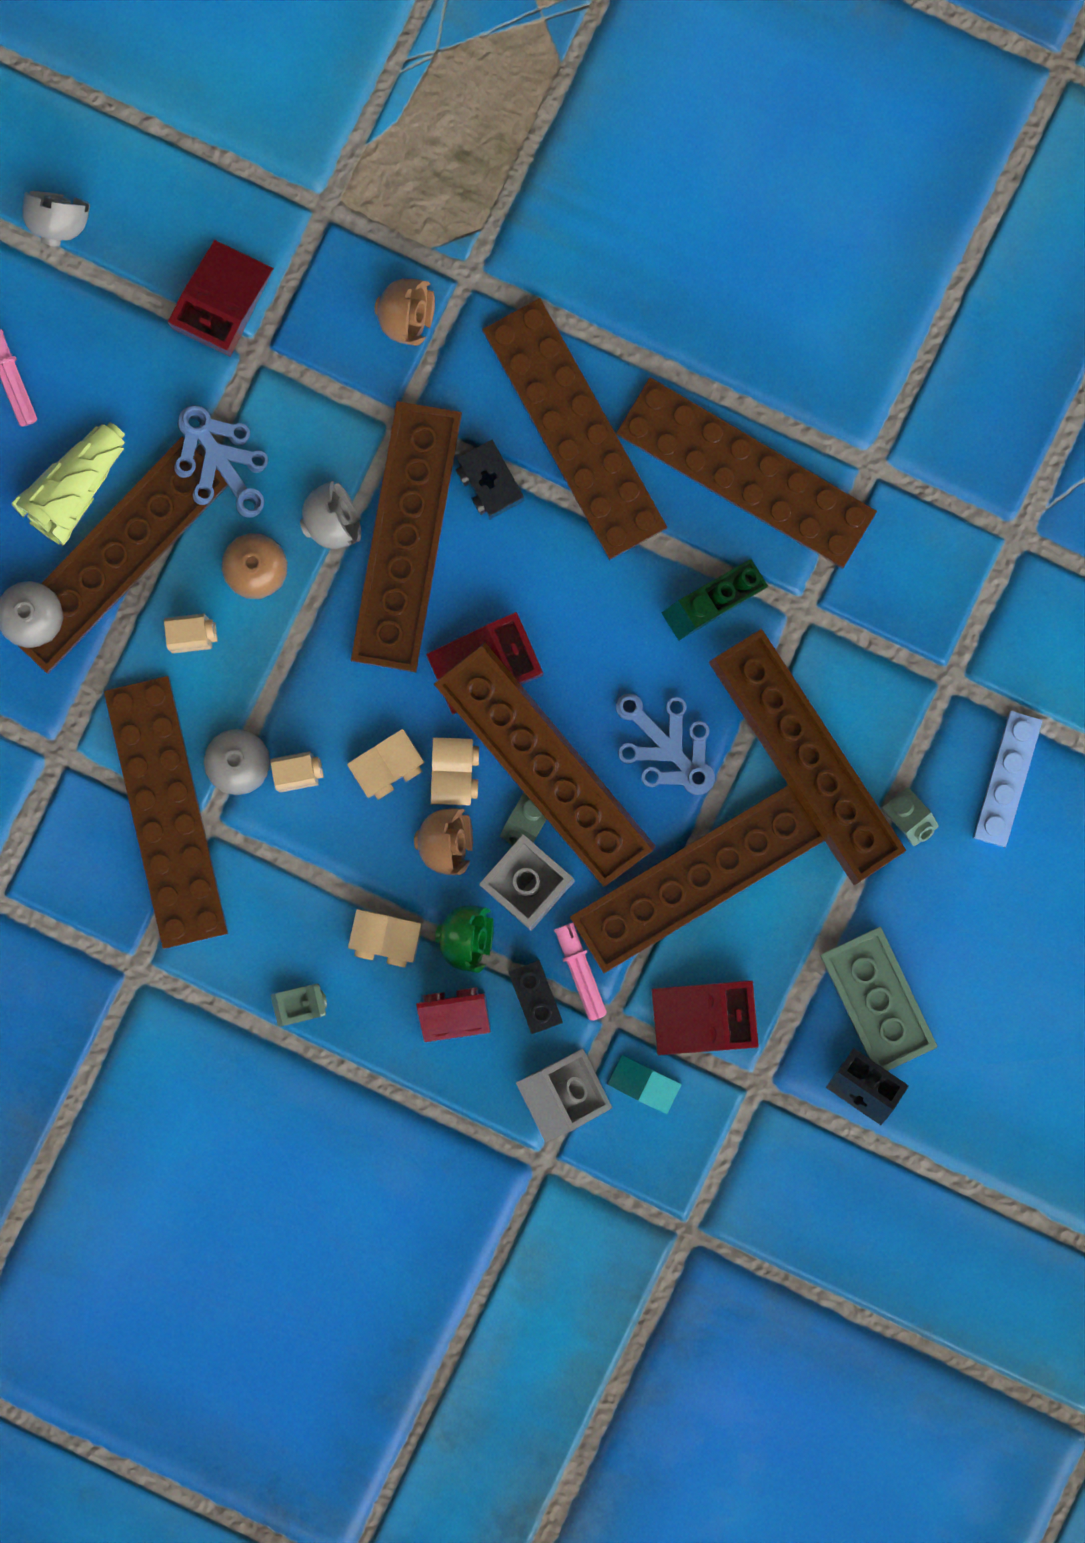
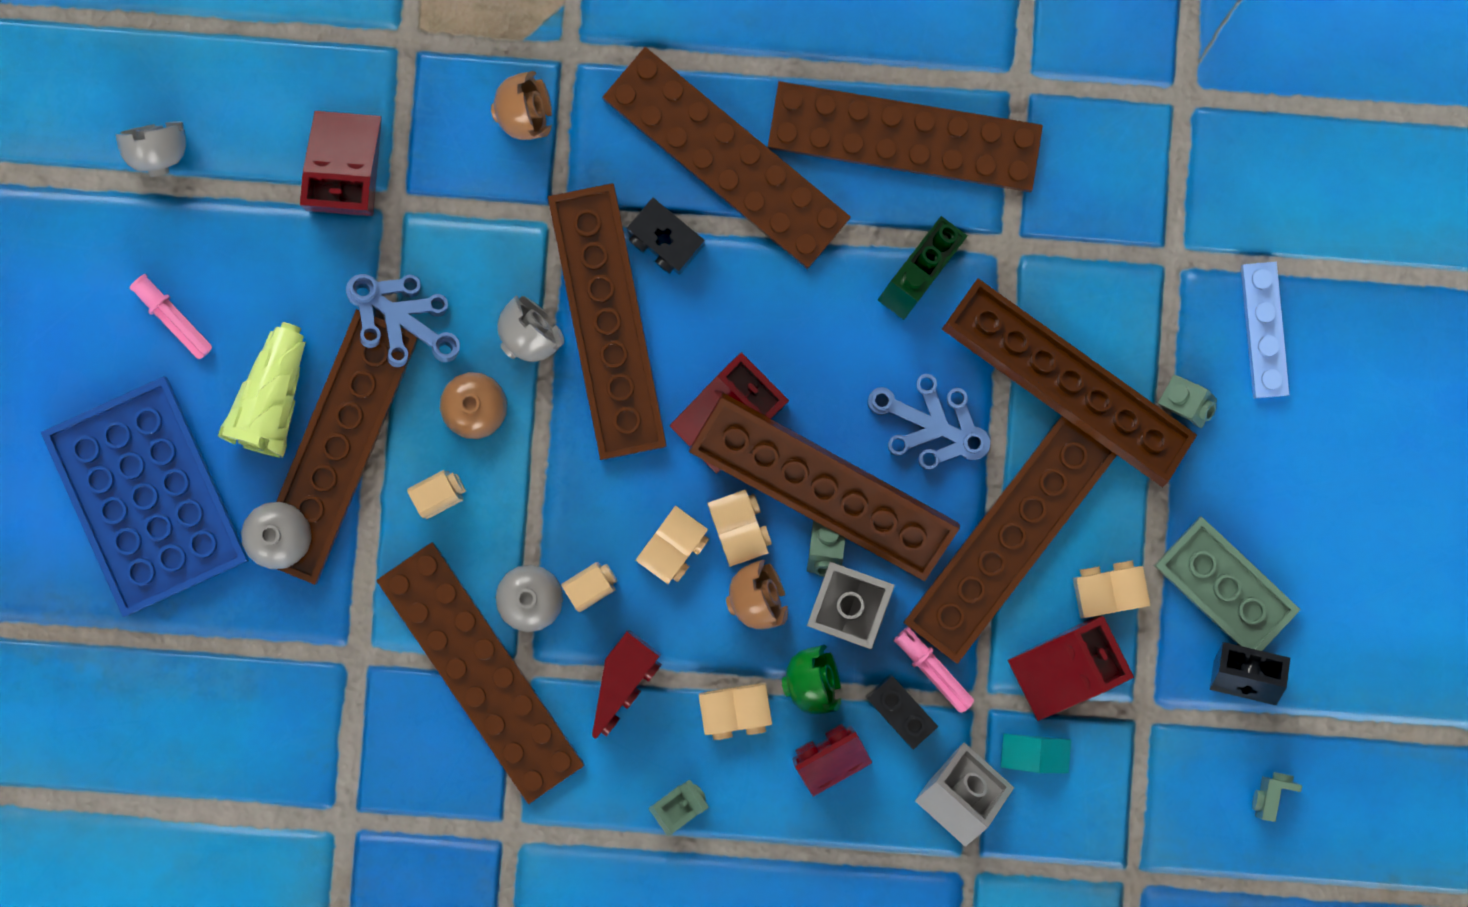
camera: 25 degrees left, 0 degrees up
none -> dark red slope [592,630,662,739]
none -> tan brick [1073,560,1150,618]
none -> sand green bracket [1252,772,1302,822]

